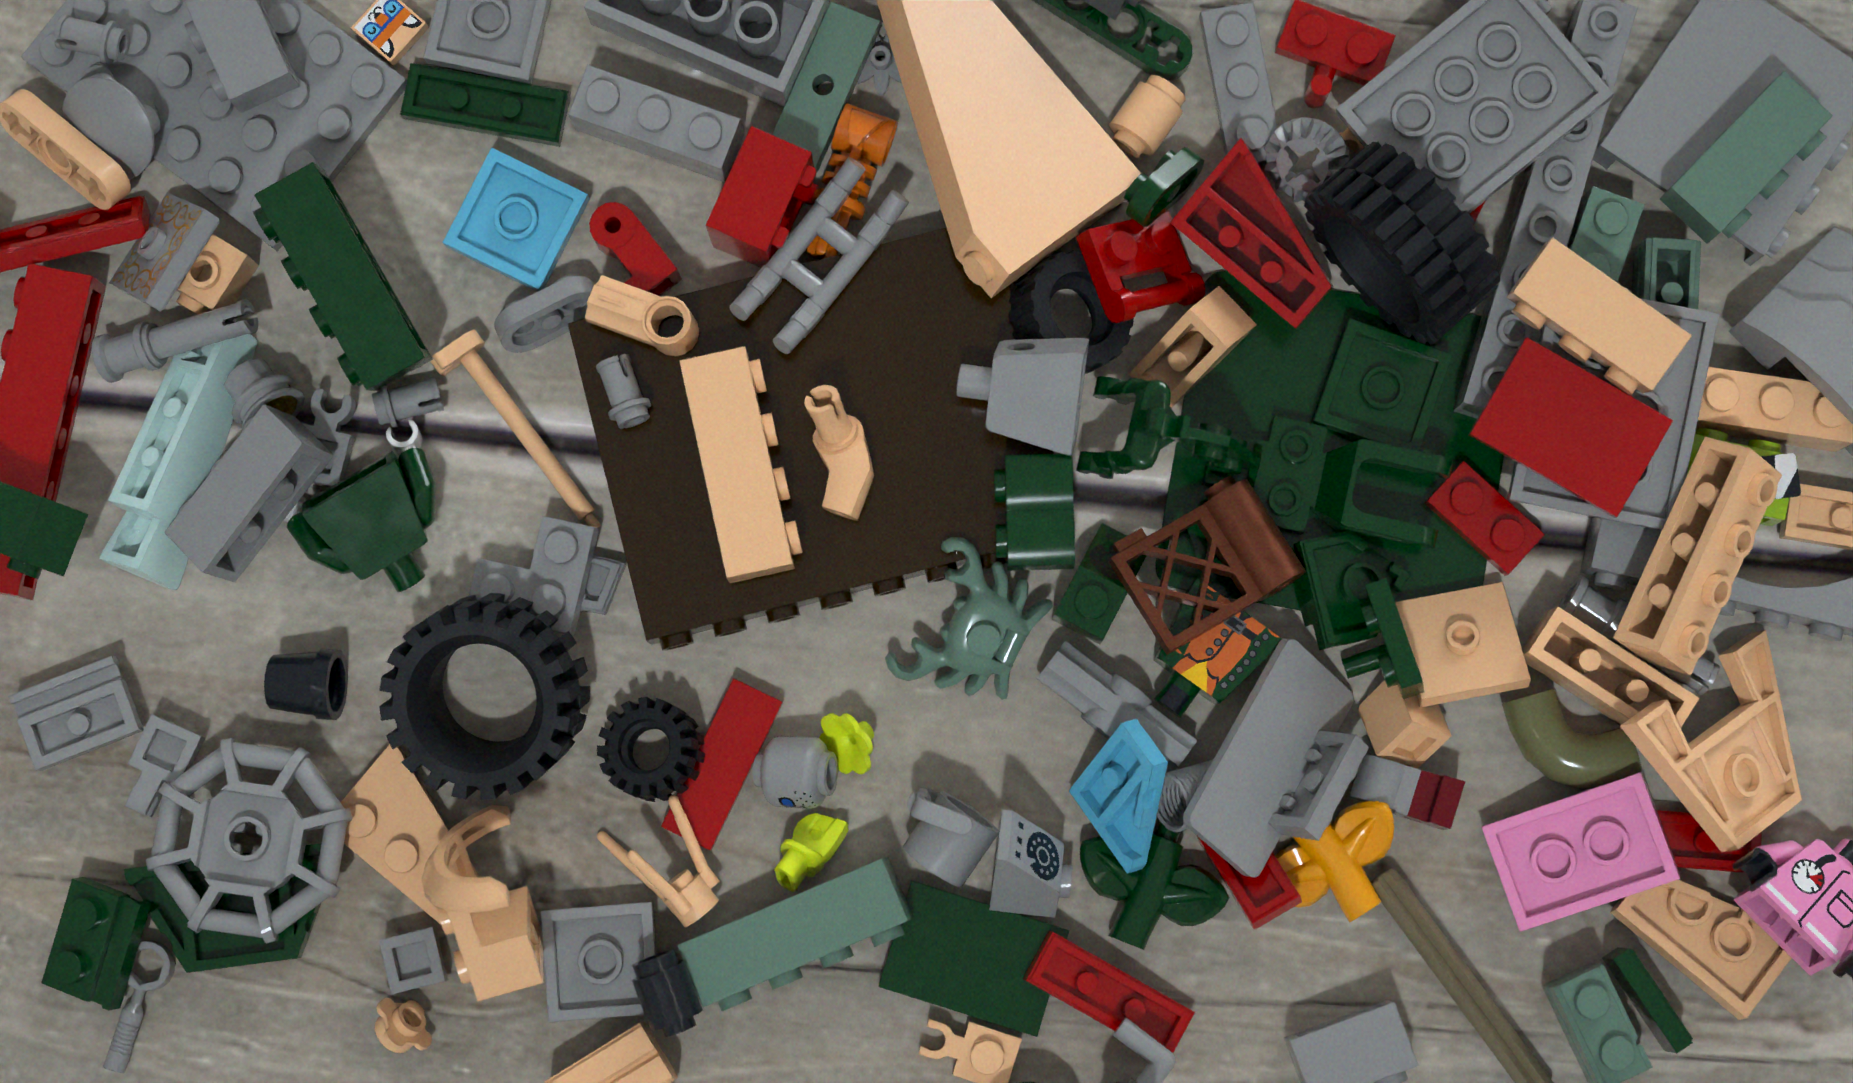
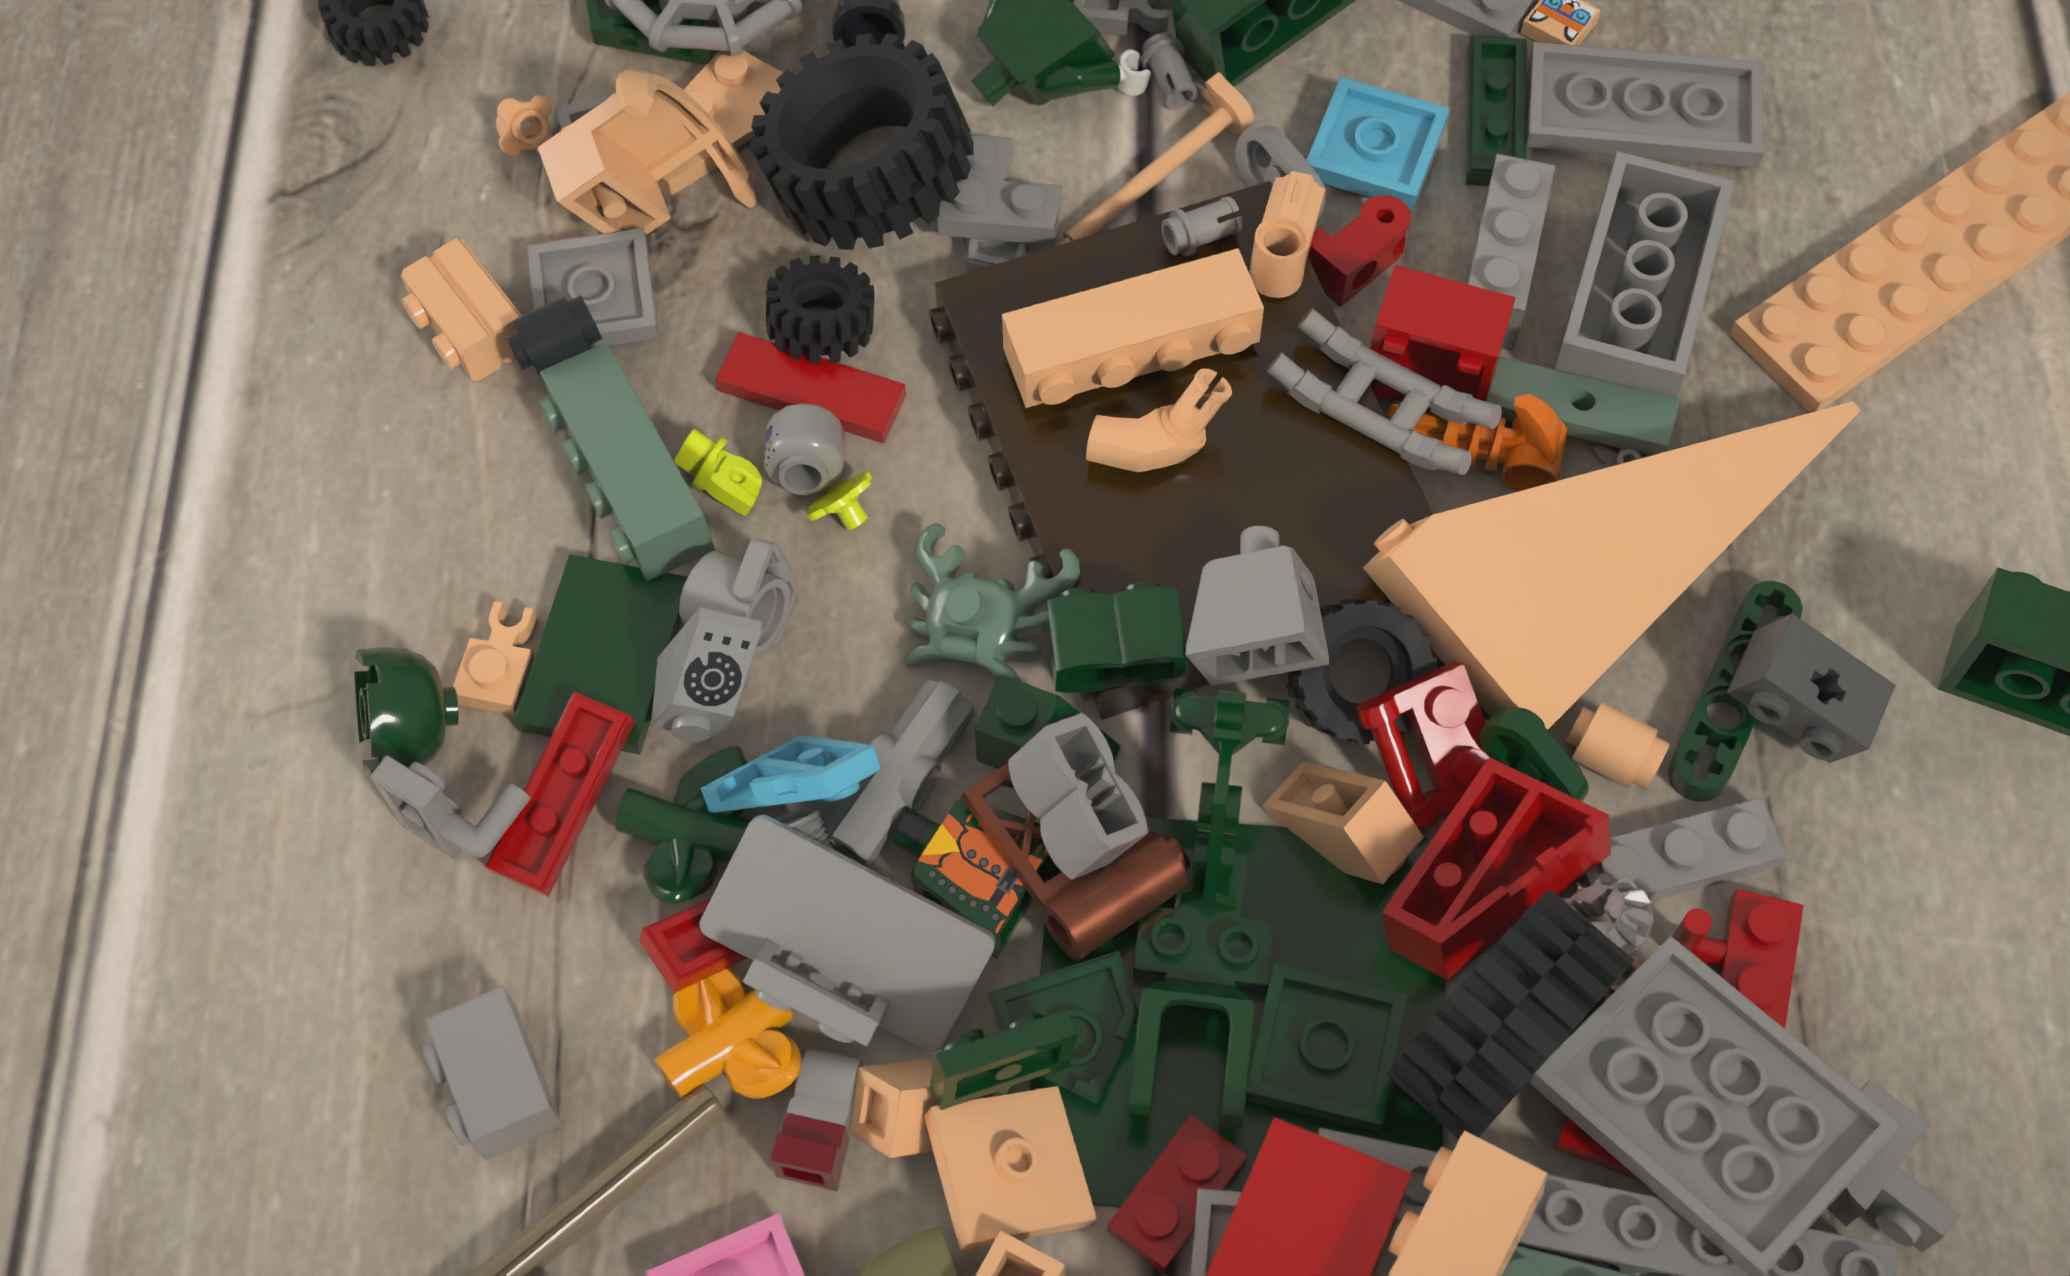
camera: 85 degrees right, 20 degrees down
light nougat plant [597,795,720,927] -> none
none -> light grey brick [1008,713,1148,880]

